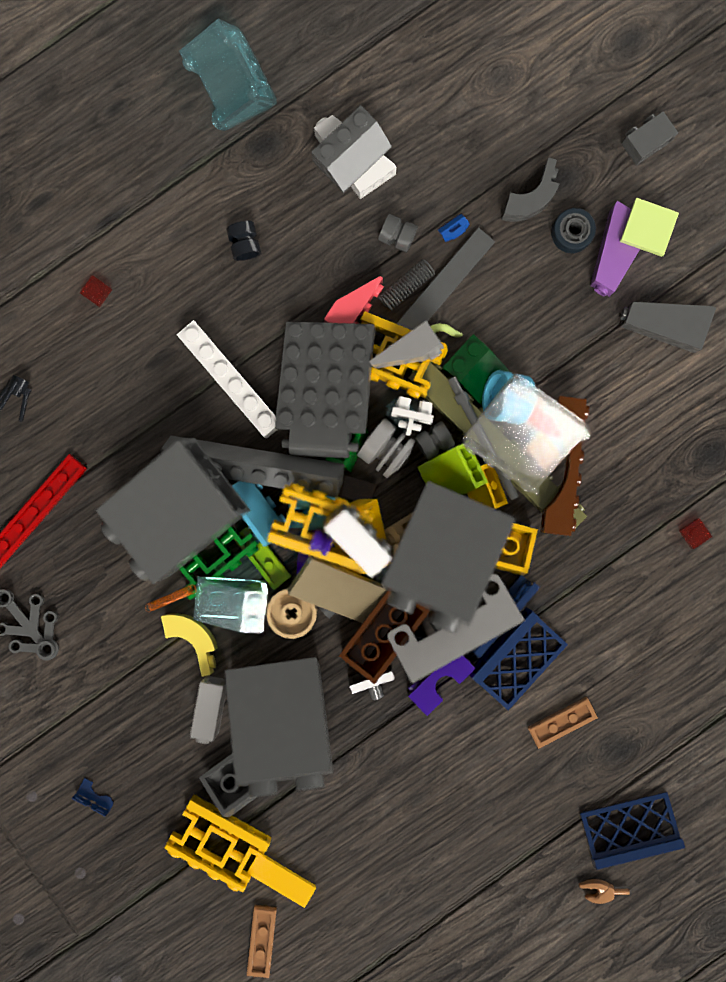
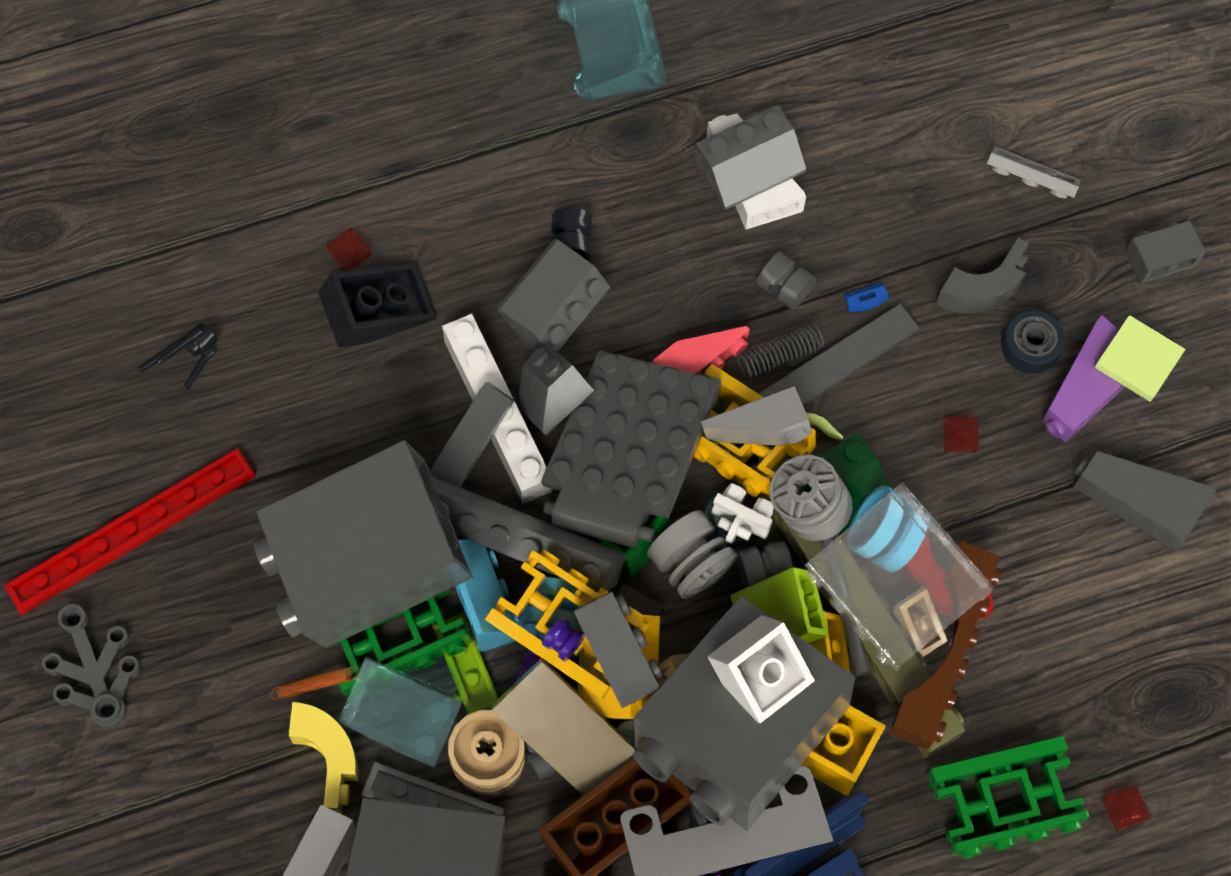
camera: 15 degrees right, 20 degrees down
none -> black slope [318,263,436,348]
none -> light grey tile [362,762,505,816]
none -> dark grey tile [430,382,515,487]
none -> dark grey slope [496,239,610,352]
none -> dark grey slope [517,343,594,435]
none -> white slope [707,615,815,723]
none -> light grey wheel [770,455,853,541]
none -> green fence [926,736,1090,859]
none -> clear red plate [943,417,979,453]
none -> light grey plate [987,146,1081,198]

